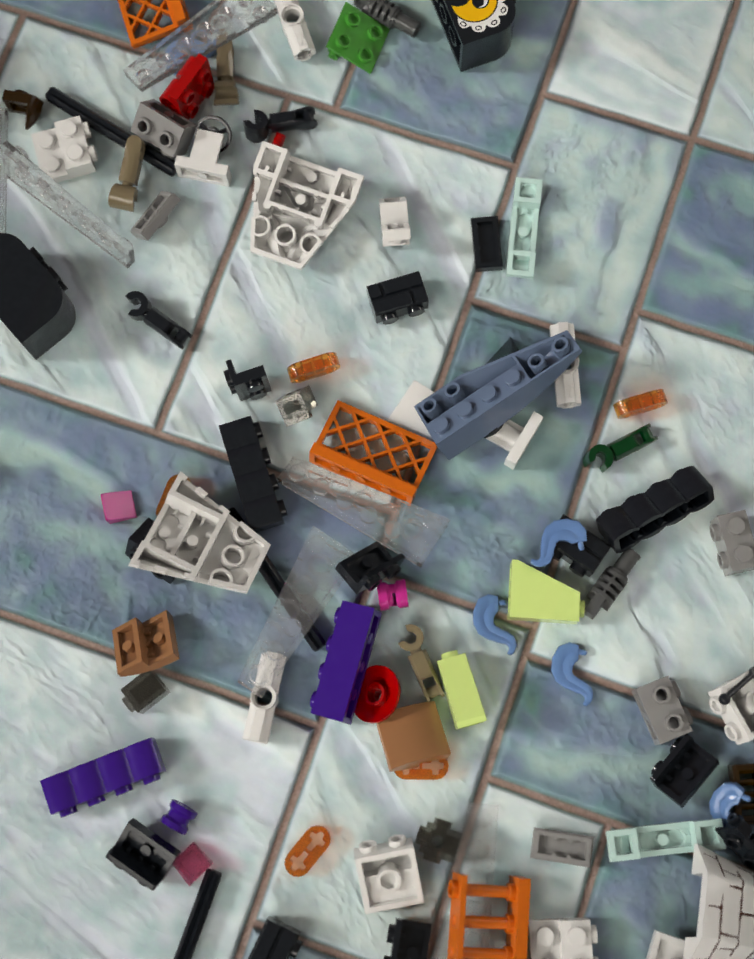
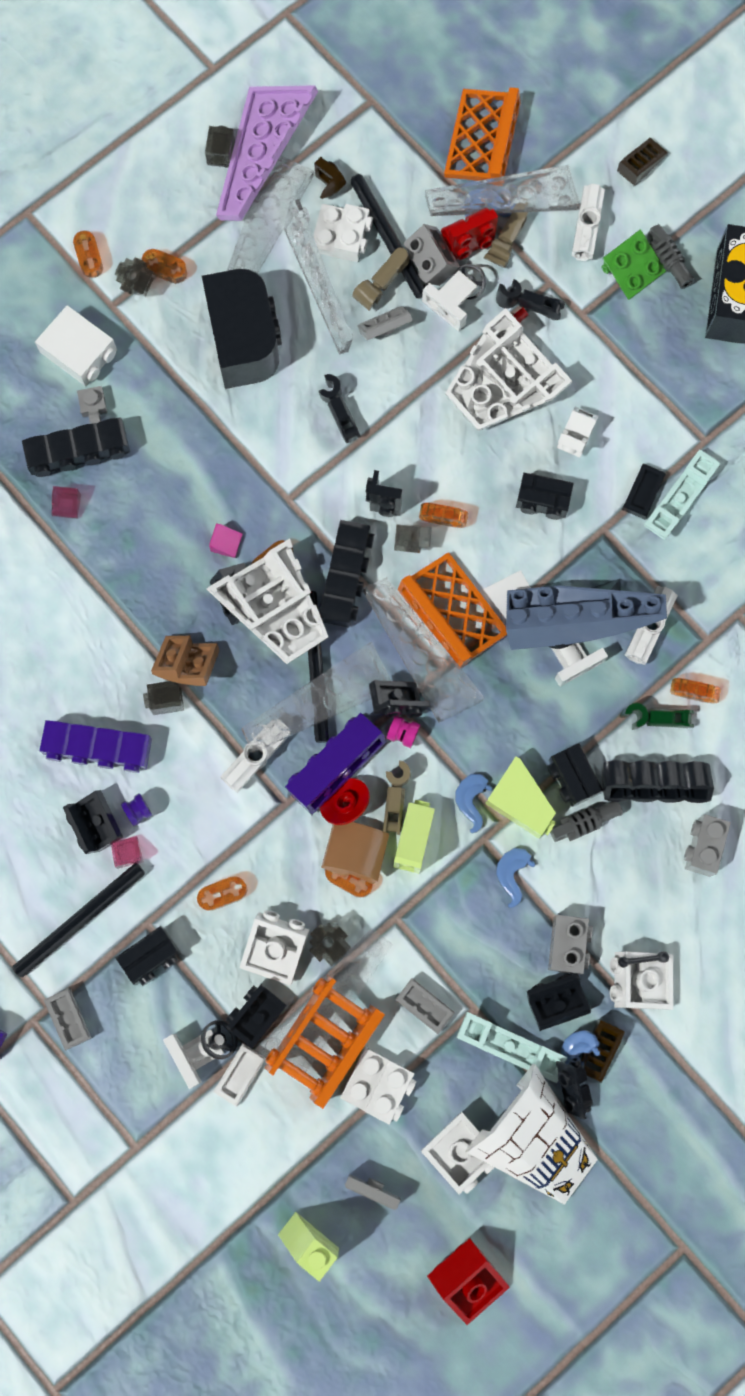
camera: 25 degrees right, 0 degrees up
medium blue piece [530,518,587,568] -> none

